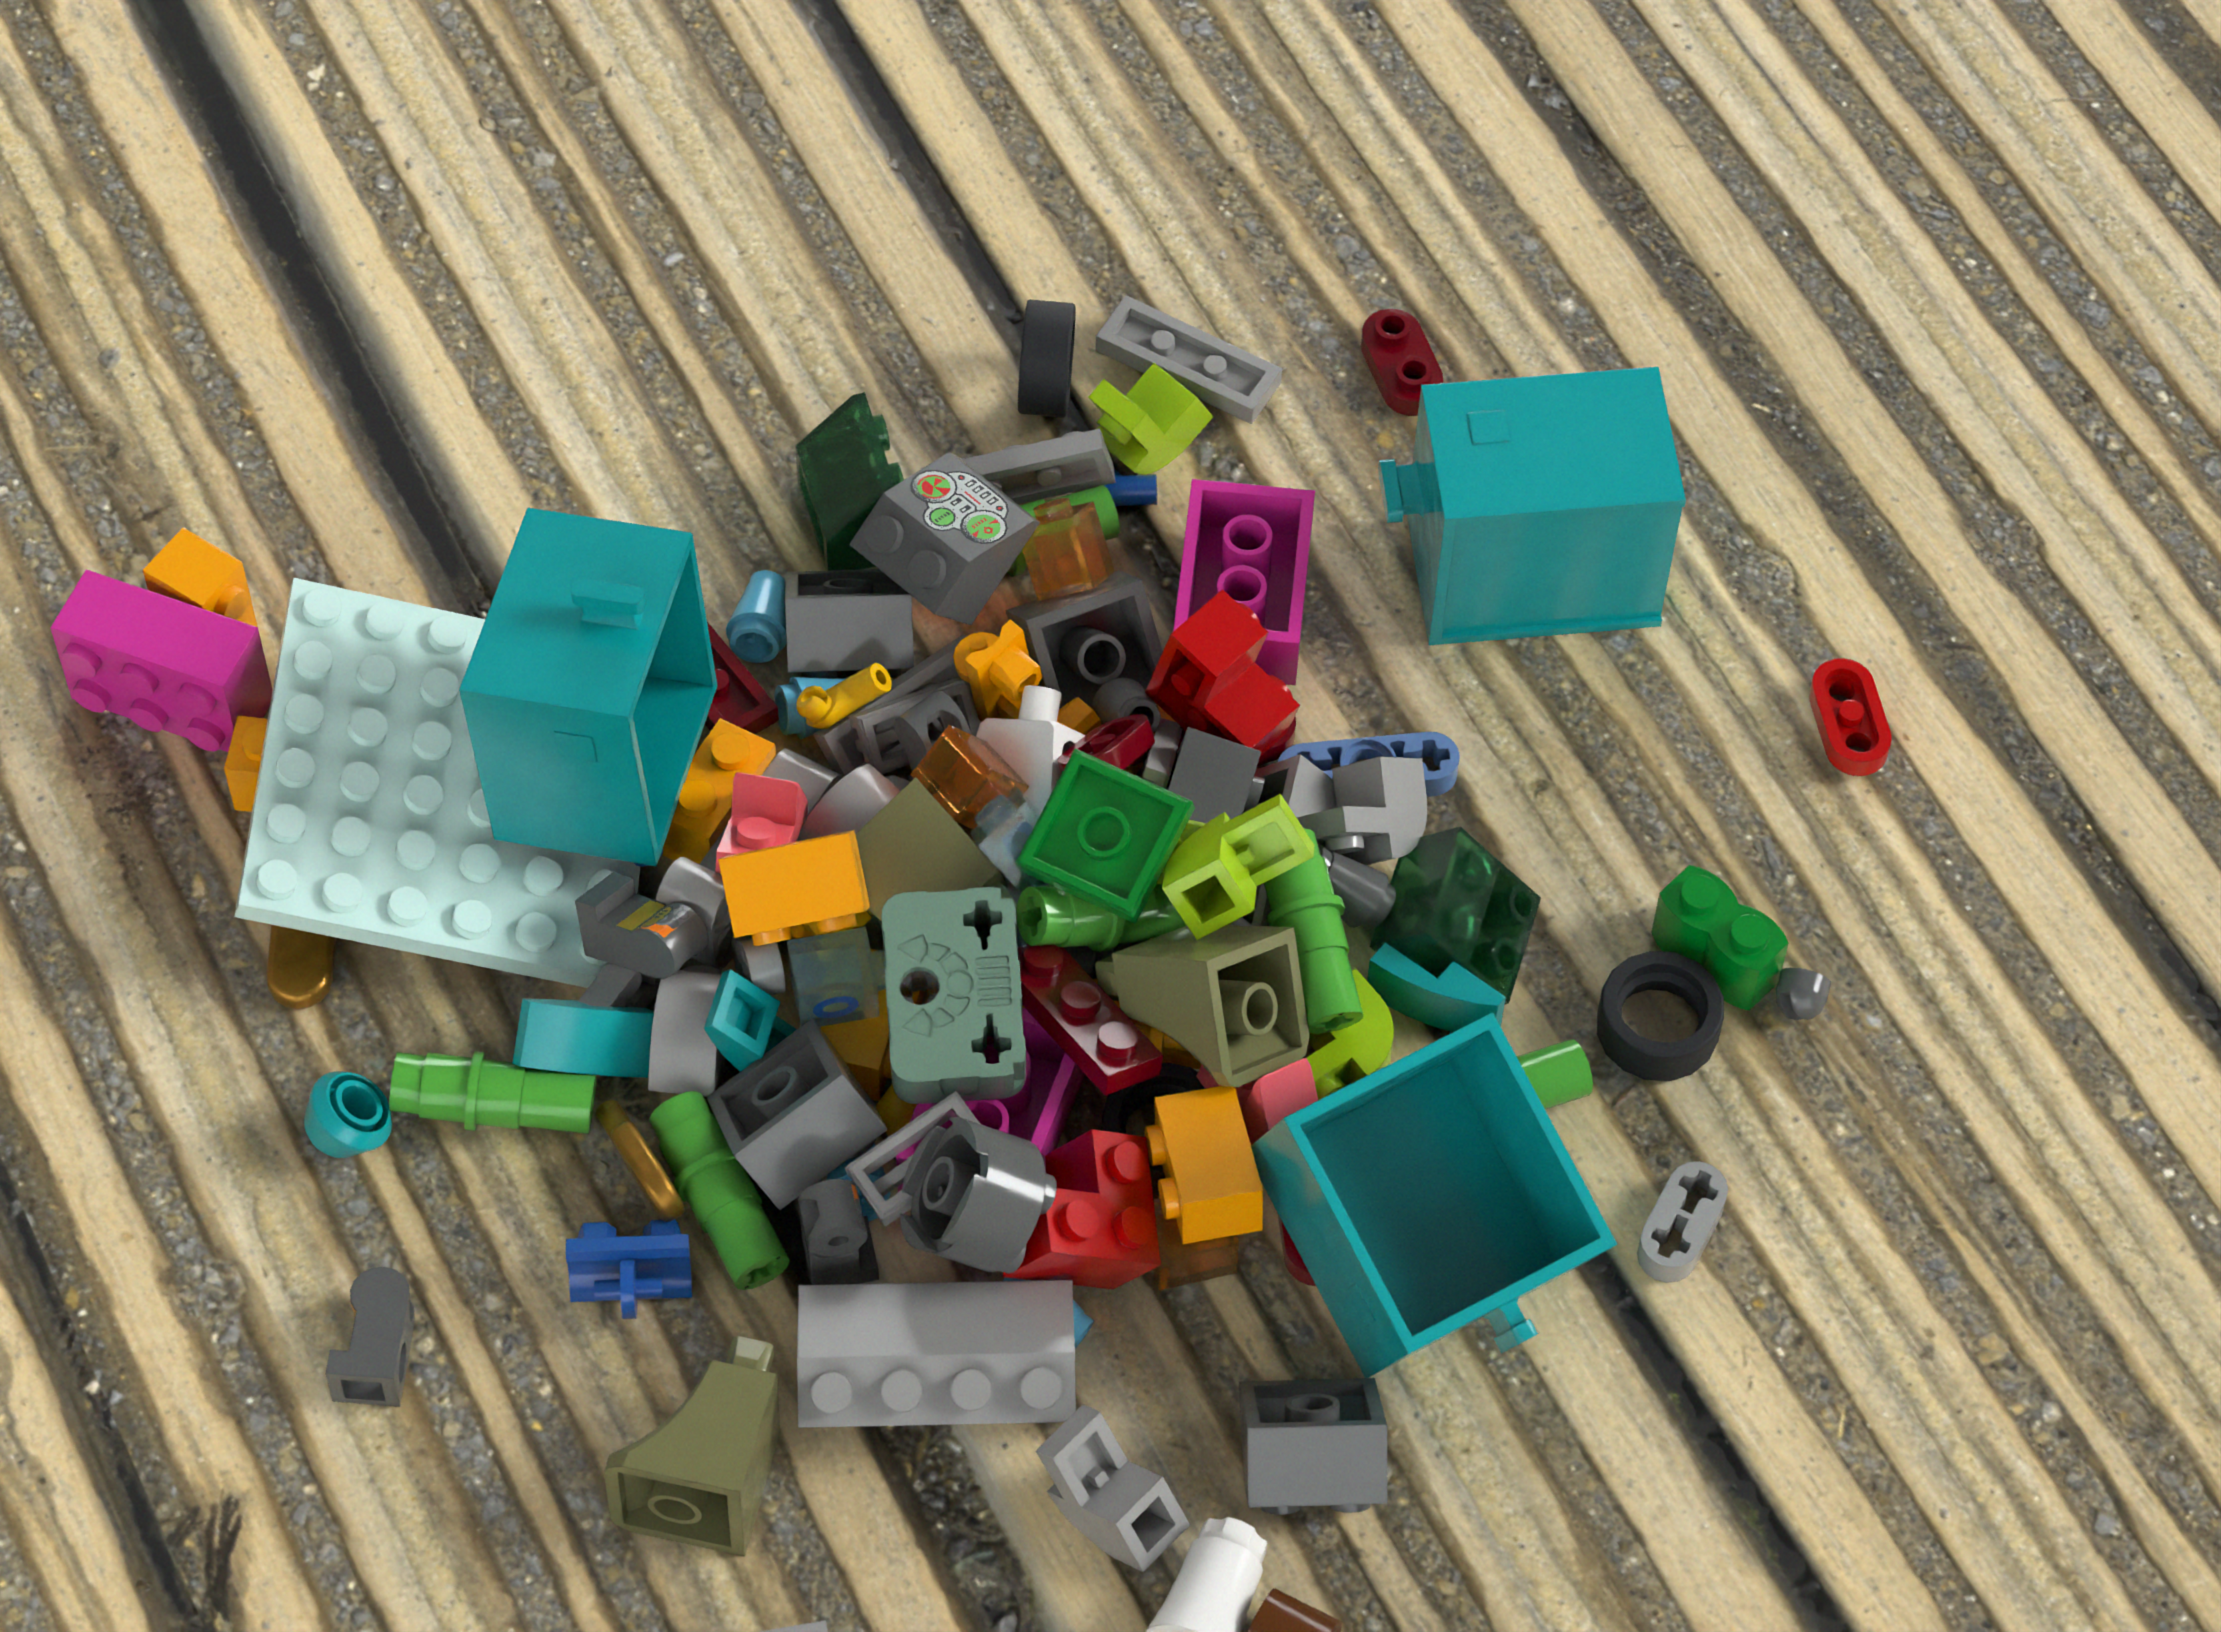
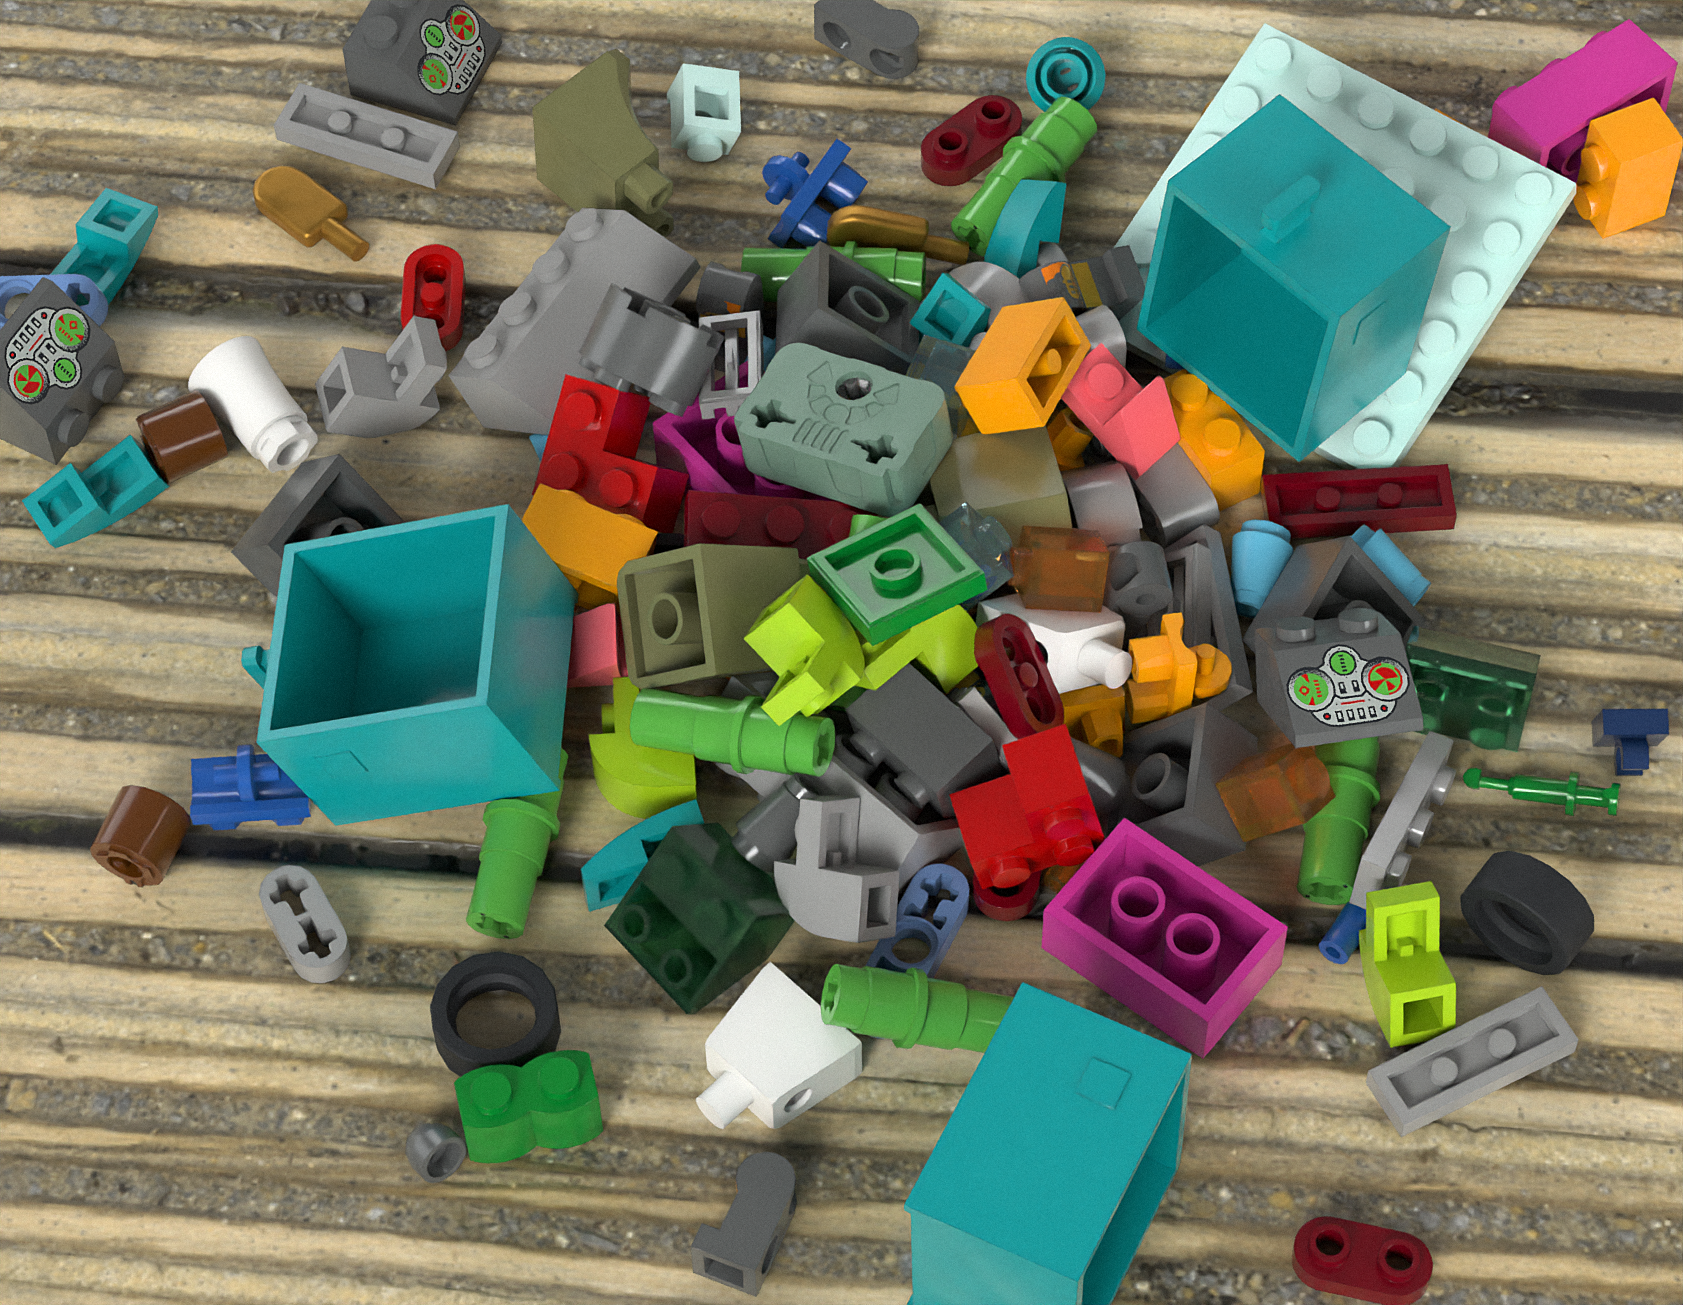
camera: 125 degrees right, 0 degrees up
yellow arm [796,663,892,729] -> none
none -> reddish brown piece [90,785,191,888]
none -> blue hips [190,744,311,831]
none -> red plate [401,244,466,352]
none -> light aqua brick [667,63,741,162]
none -> dark grey leg [691,1152,797,1297]
none -> white torso [696,962,862,1129]
none -> bright green piece [821,964,1014,1053]
none -> dark red plate [921,95,1022,186]
none -> green piece [1463,768,1621,816]
none -> dark blue tile [1591,709,1669,776]

